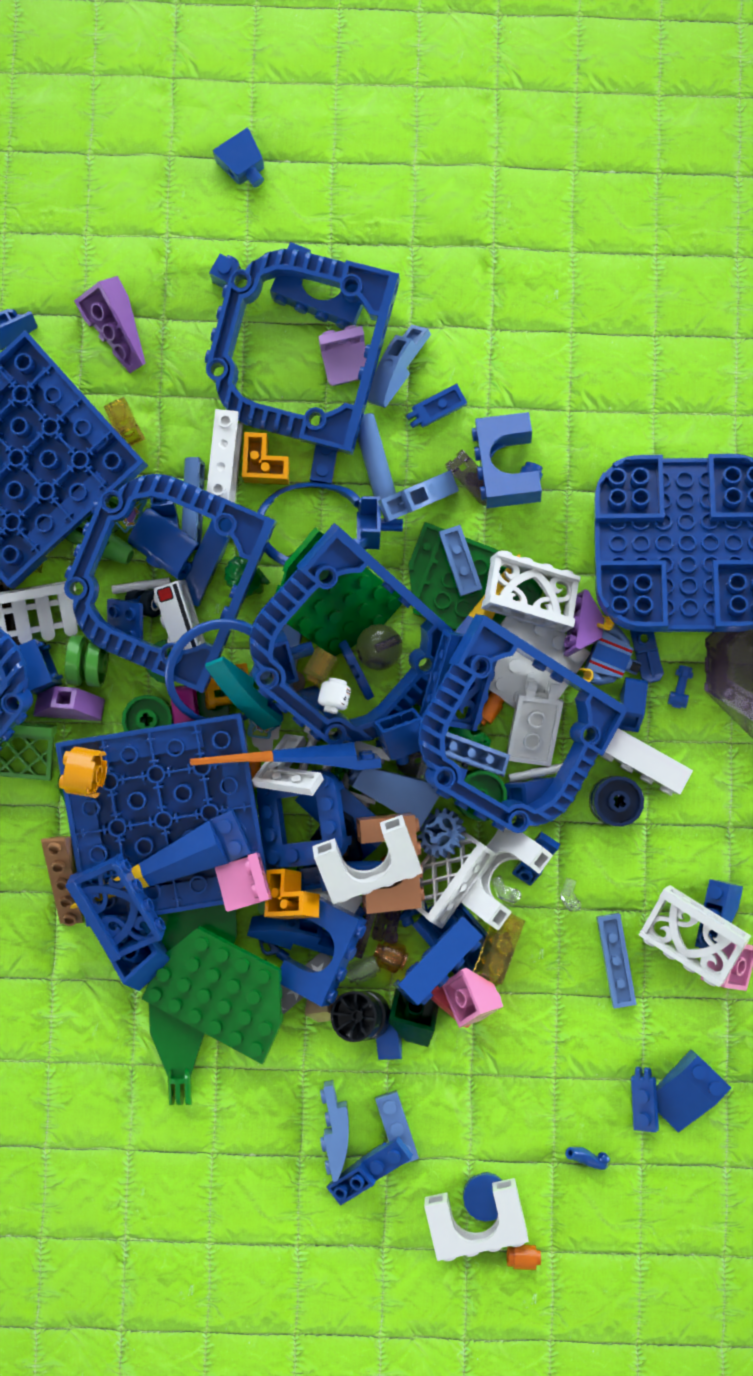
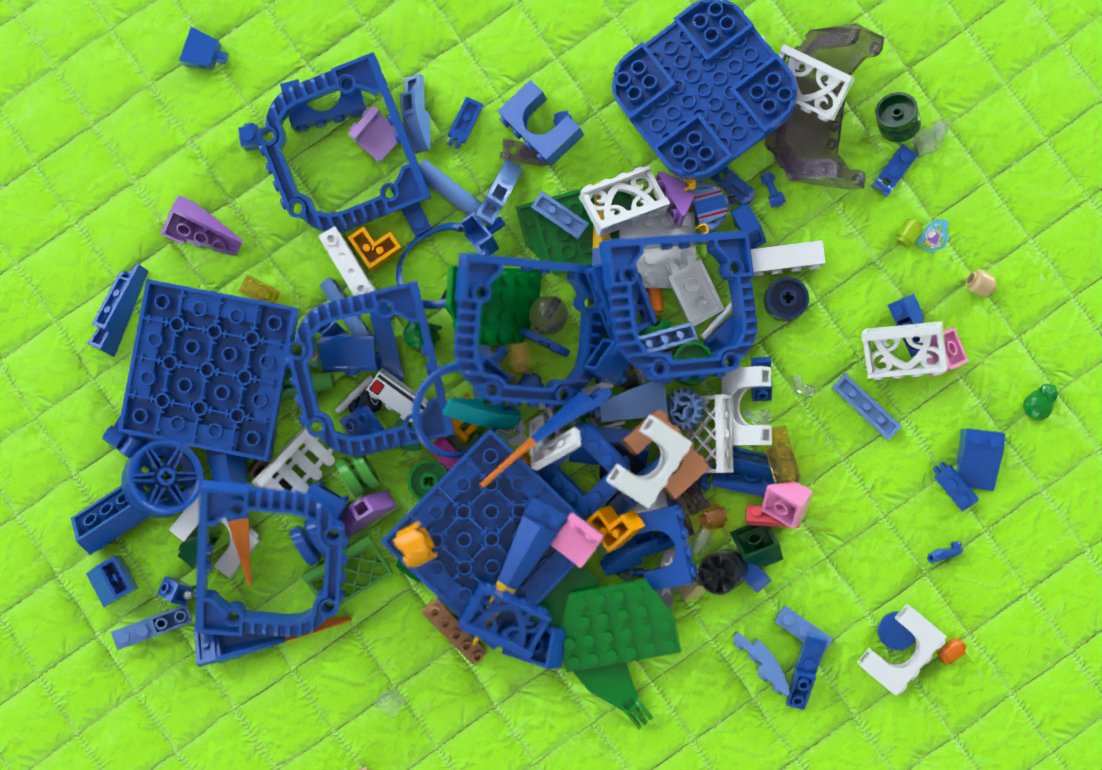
camera: 25 degrees left, 0 degrees up
white head [318,678,351,714] -> none
blue wedge [393,916,483,1005] -> none

